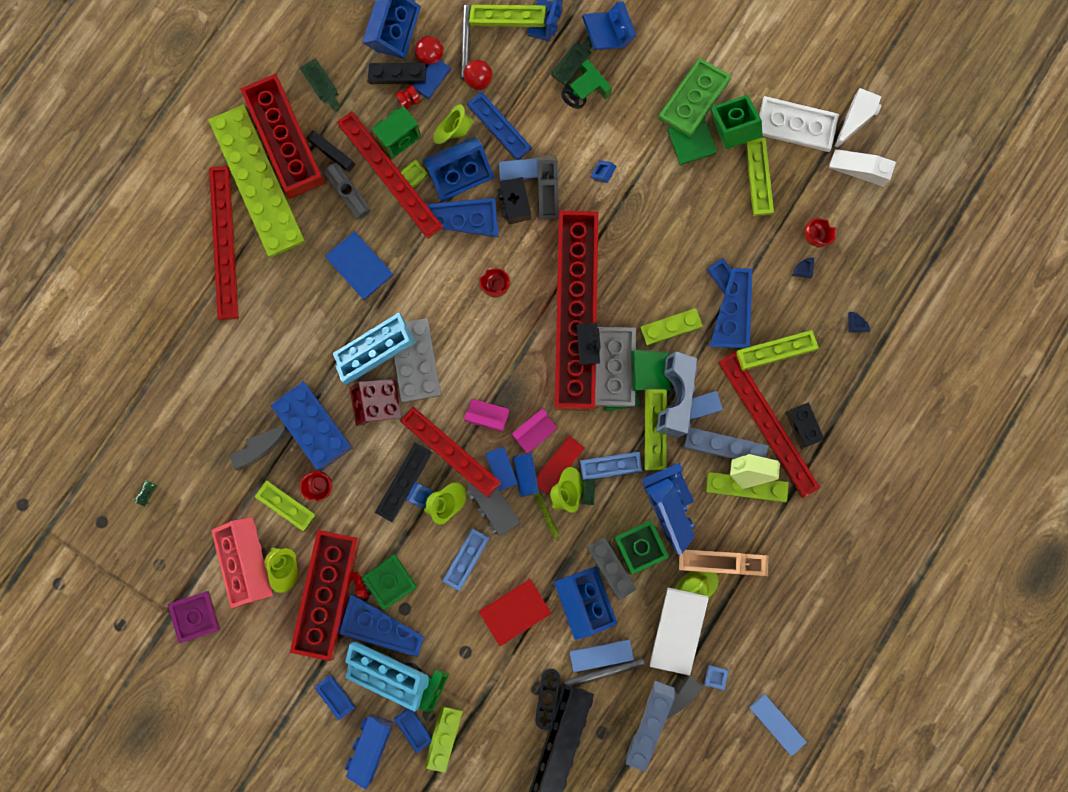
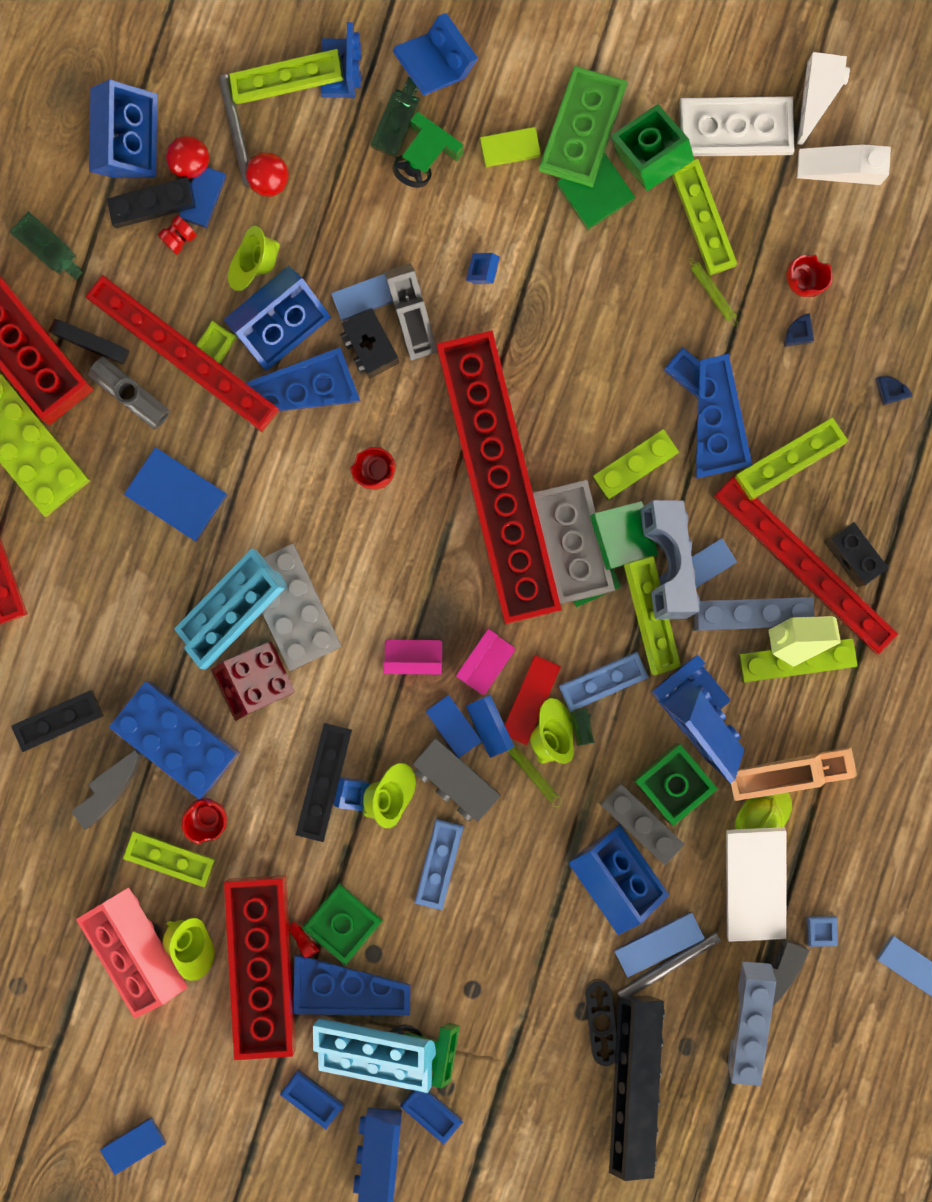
camera: 20 degrees left, 5 degrees up
magenta plate [168,591,220,644] -> none
green brick [372,106,421,160] -> none
red tile [400,407,501,498] -> none
lime plate [424,705,463,773] -> none
blue tile [467,91,532,160] -> none
red tile [478,579,552,646] -> none
black piece [577,323,601,365] -> none
none -> black plate [11,690,104,752]
none -> blue tile [100,1117,166,1175]
none -> lime tile [480,127,541,168]
none -> lime piece [689,258,738,326]

